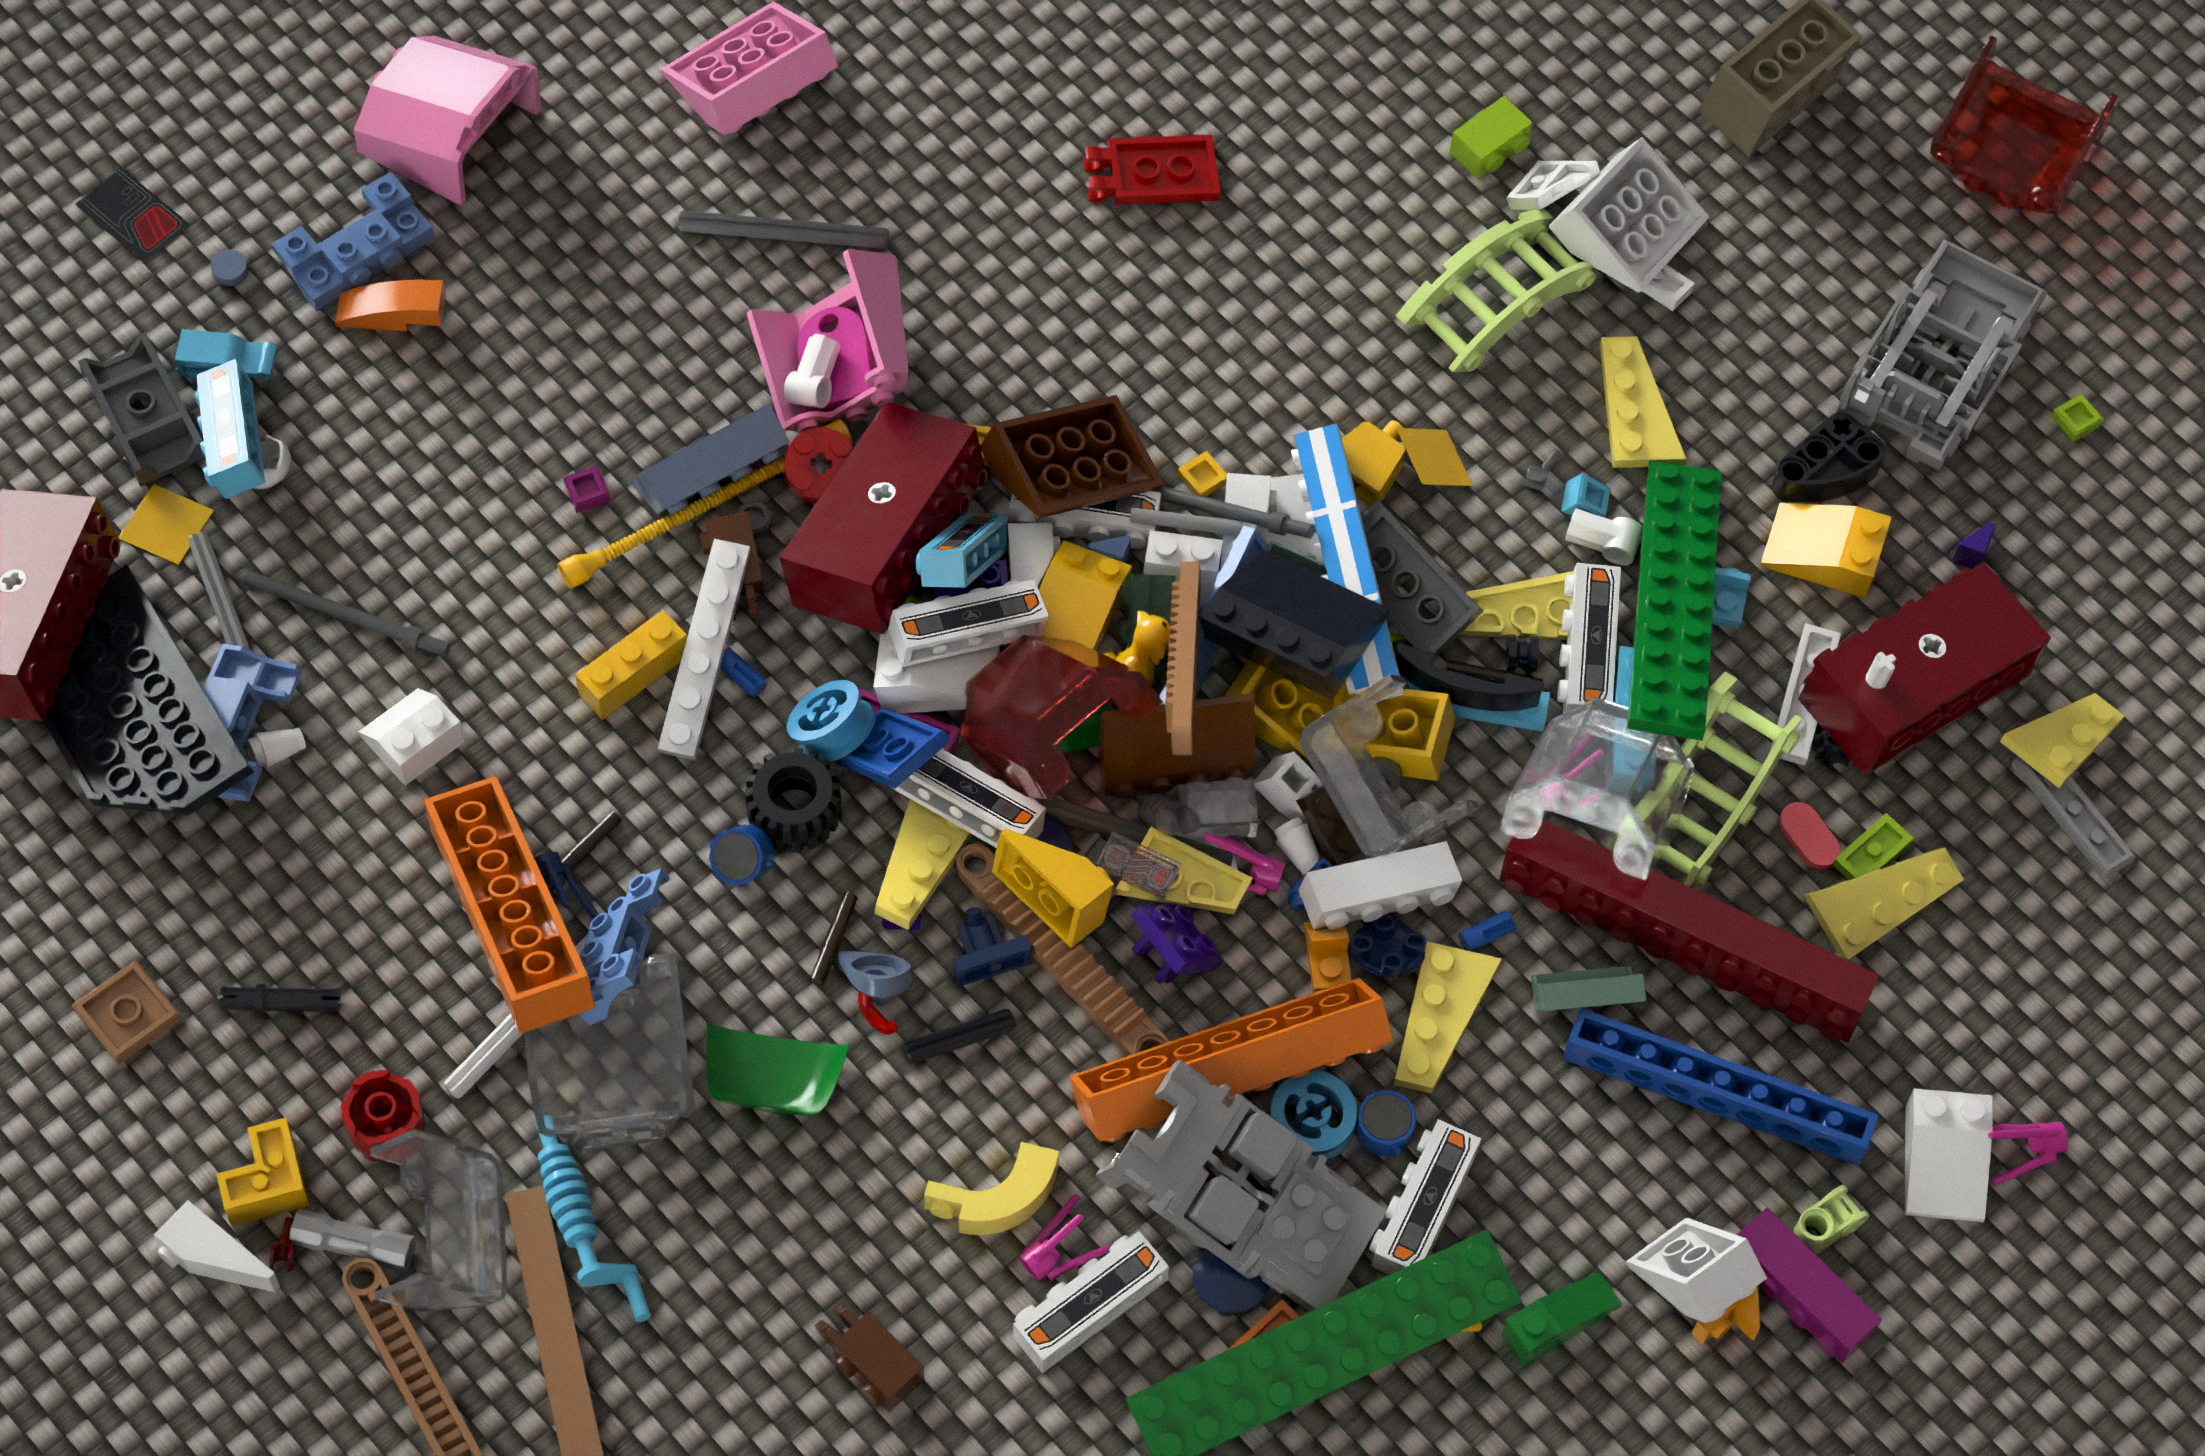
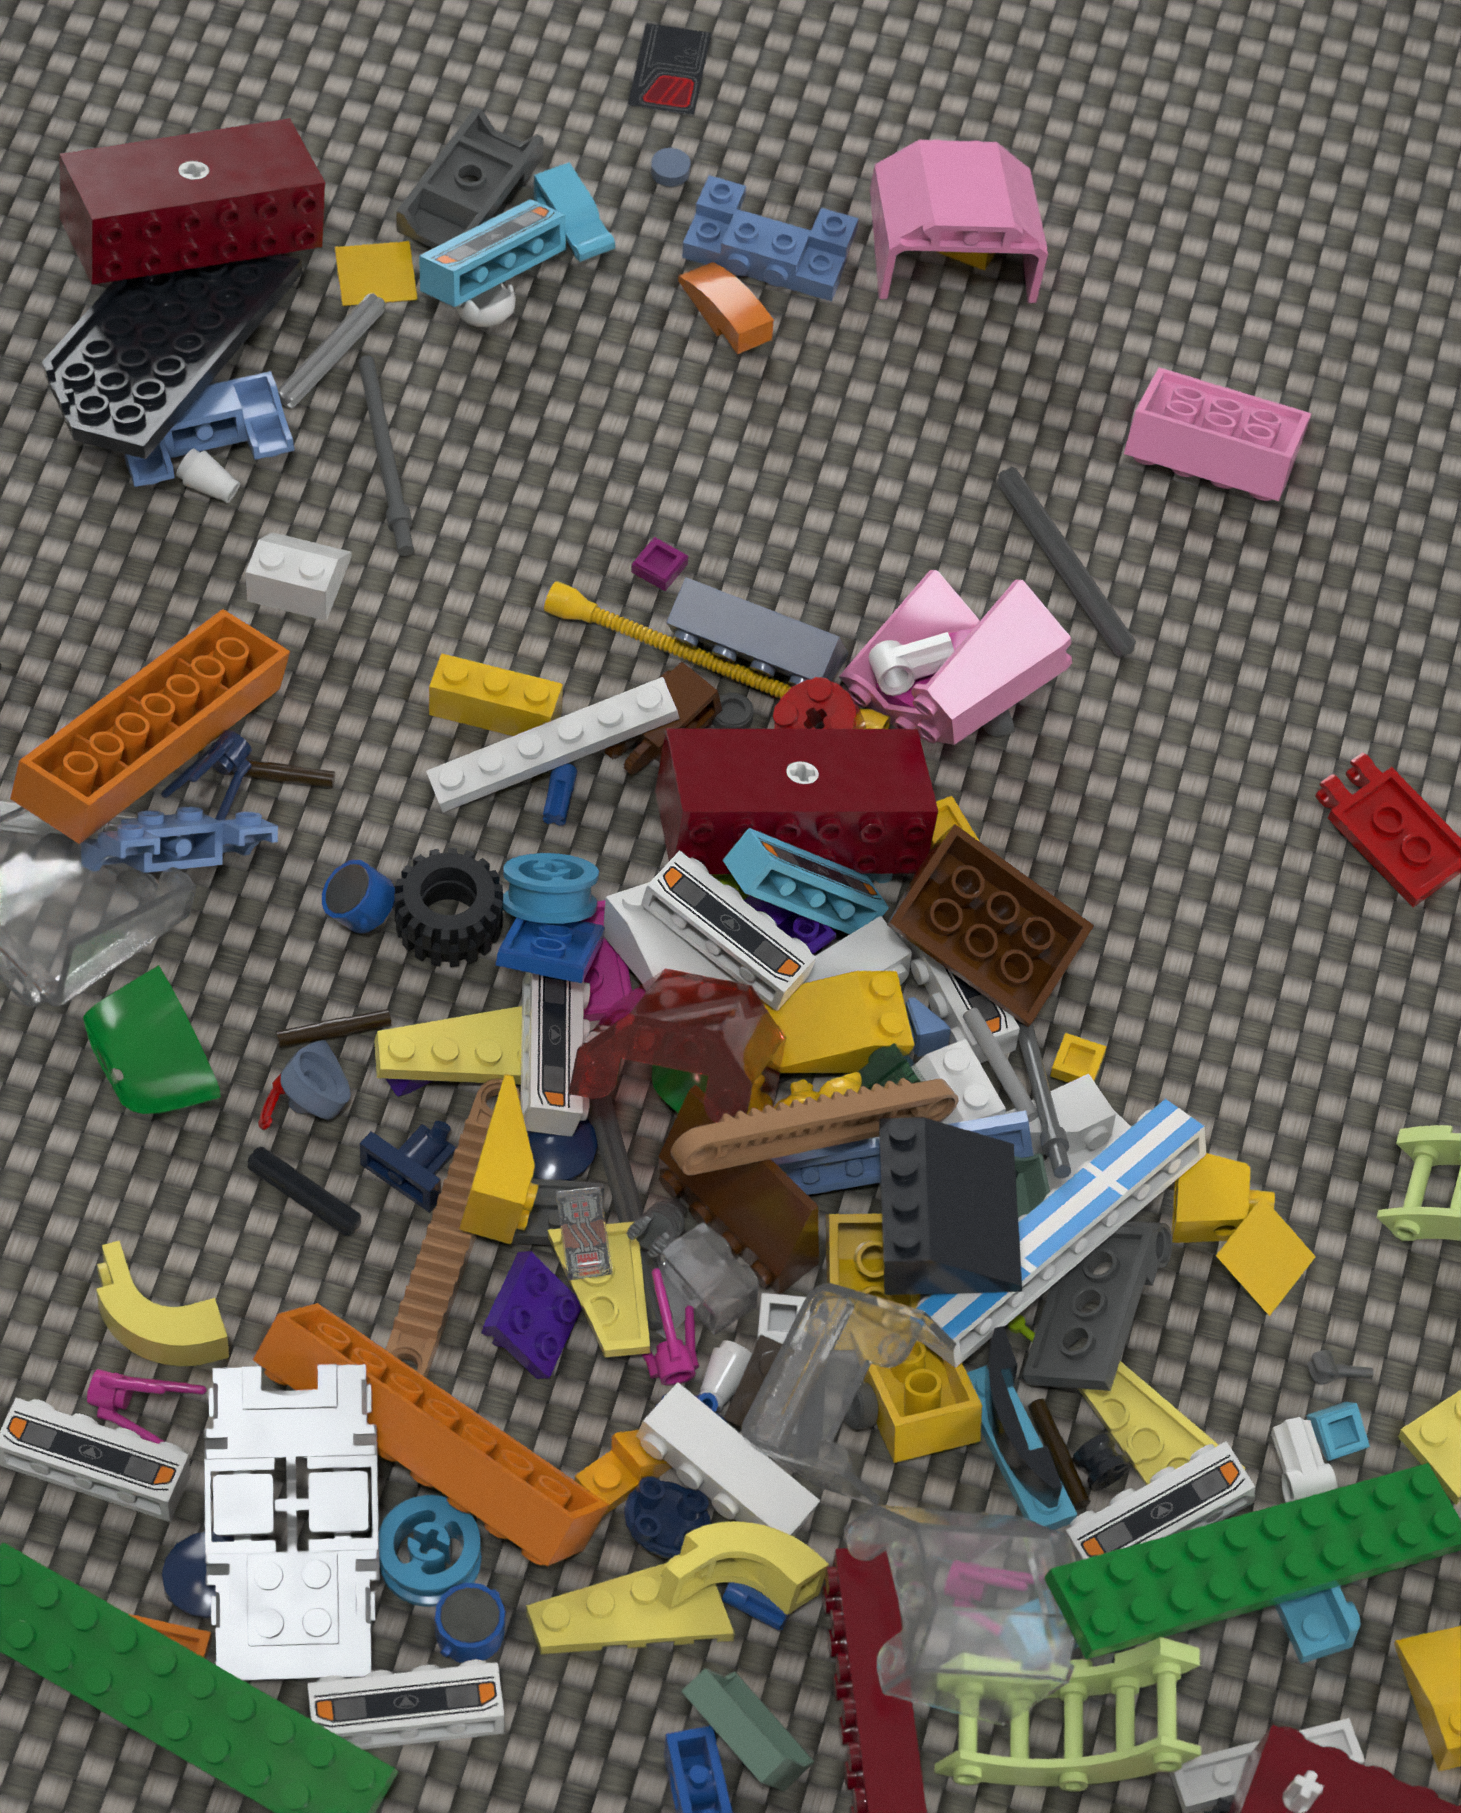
camera: 55 degrees right, 5 degrees down
none -> light yellow arch [657,1522,829,1615]

